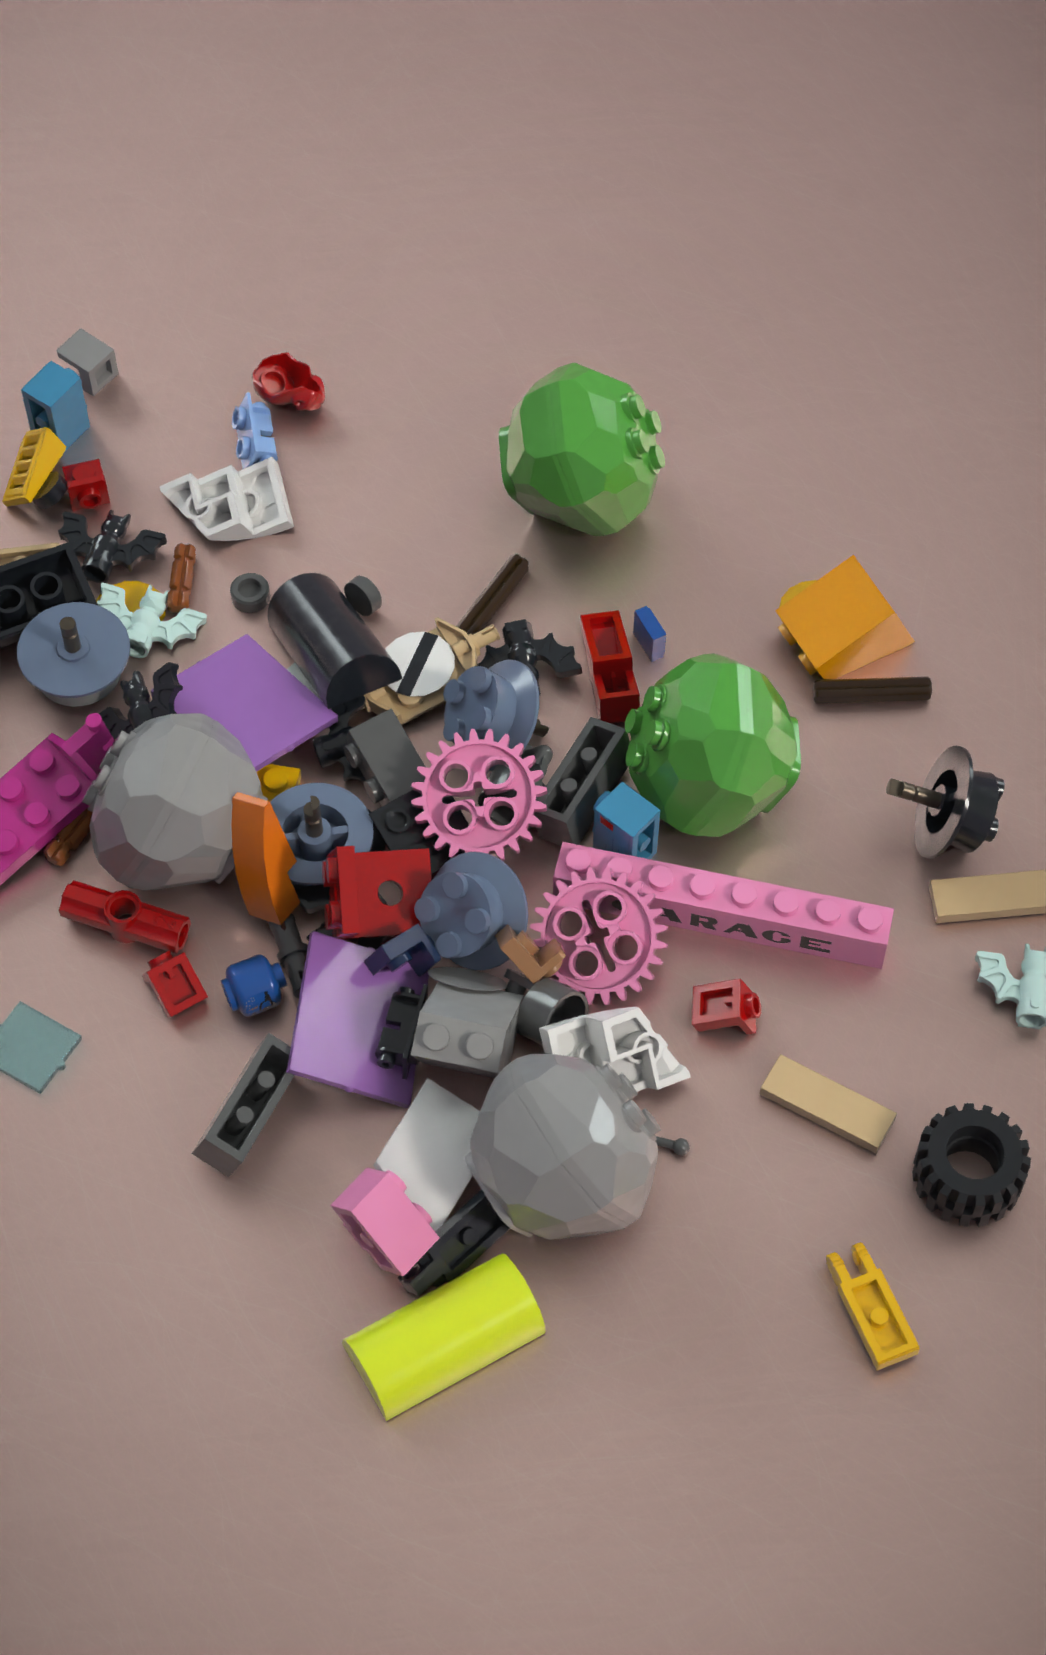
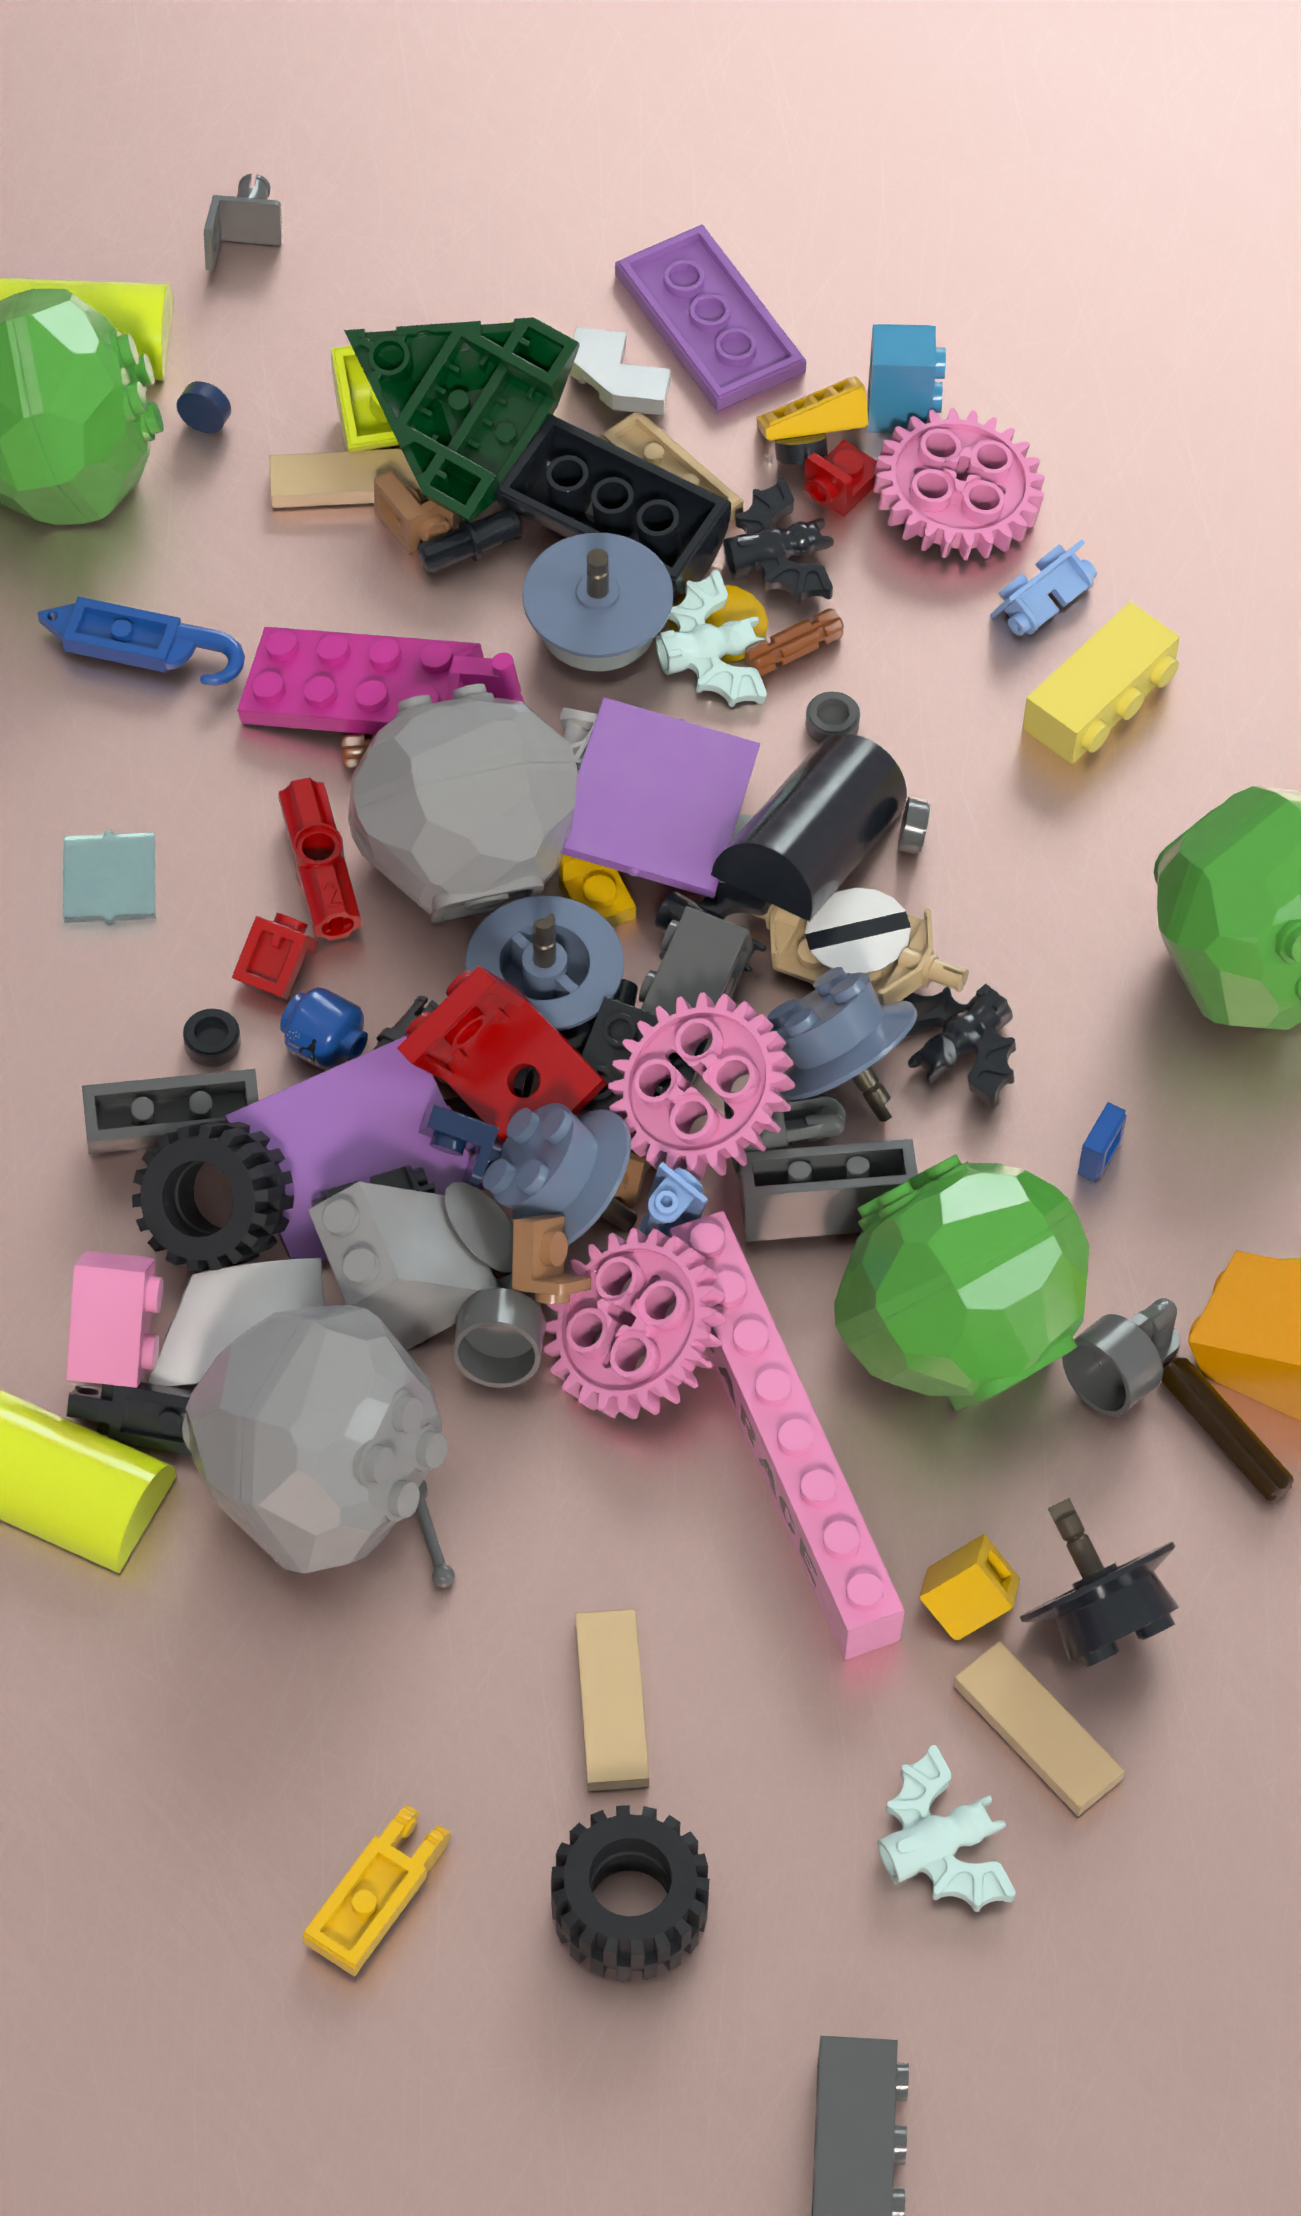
camera: 55 degrees right, 0 degrees up
light grey panel [57,328,119,397] -> none
black animal [99,662,183,739] -> none
white slope [159,457,294,541] -> none
orange slope [231,792,300,925] -> none
red hair [252,352,325,411] -> none
dark brown axle [456,554,529,635] -> none
white slope [539,1007,690,1092] -> none
red slope [580,610,640,723] -> none
dark azure brick [592,782,661,859] -> none
red bracket [692,978,761,1035] -> none
none -> black tyre [132,1120,294,1271]
none -> black tile [183,1008,241,1067]
none -> light blue hinge [640,1162,708,1237]
none -> bright pink gear [873,408,1045,560]
none -> yellow panel [919,1533,1020,1640]
none -> light yellow brick [1022,601,1180,765]
none -> dark grey piece [1062,1298,1180,1416]

